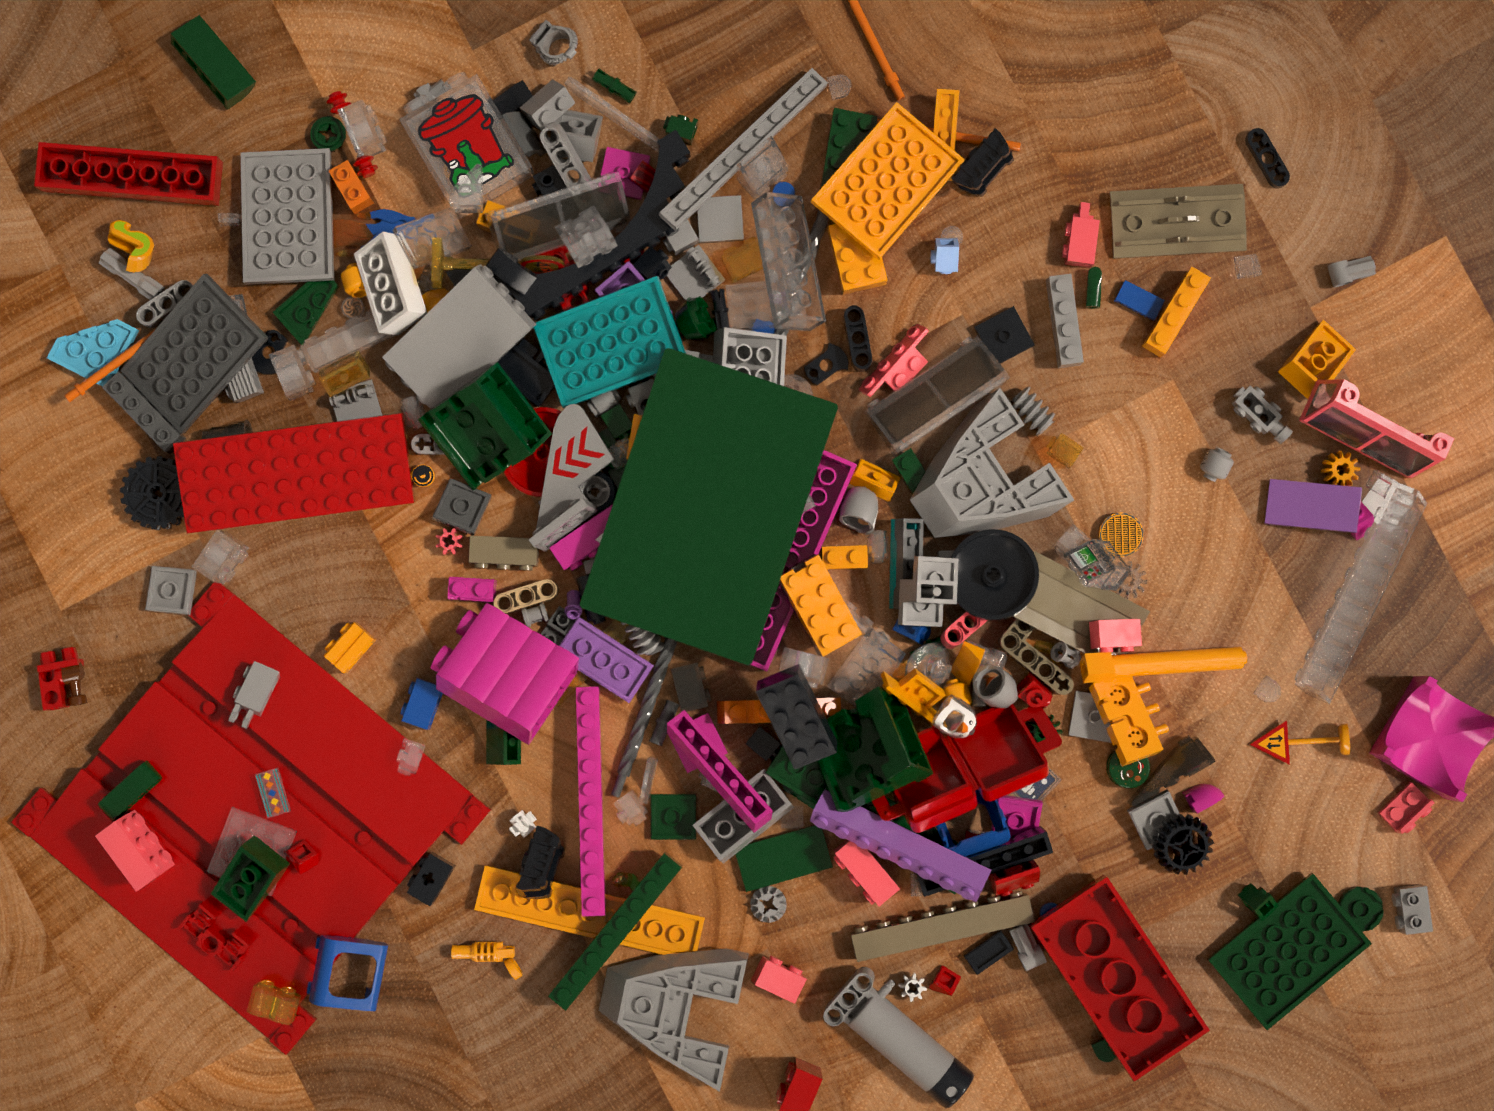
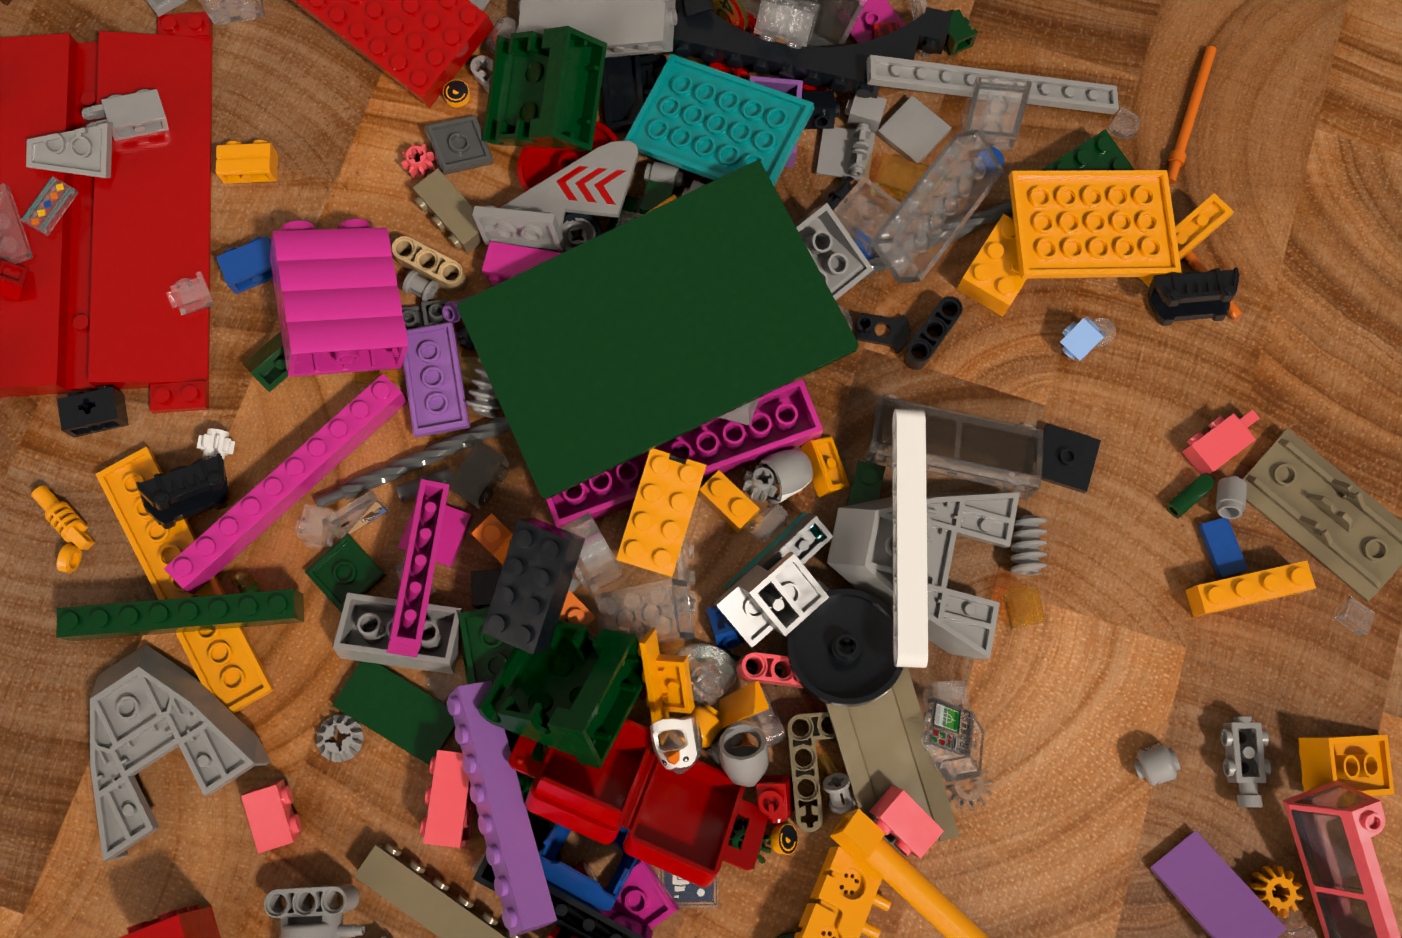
camera: 45 degrees right, 10 degrees down
dark pink brick [448,577,497,603] -> none
dark green cone [675,296,716,340] -> none
coral bracket [859,324,929,397] -> none
light grey brick [1046,274,1084,369] -> none
light grey plate [1068,691,1112,743] -> none
tile [1098,512,1144,557] -> none
none -> light grey wing [26,123,113,178]
none -> light grey gear [742,466,778,503]
none -> tile [770,824,798,855]
none -> white beam [892,409,928,668]
none -> light grey brick [1216,476,1247,519]

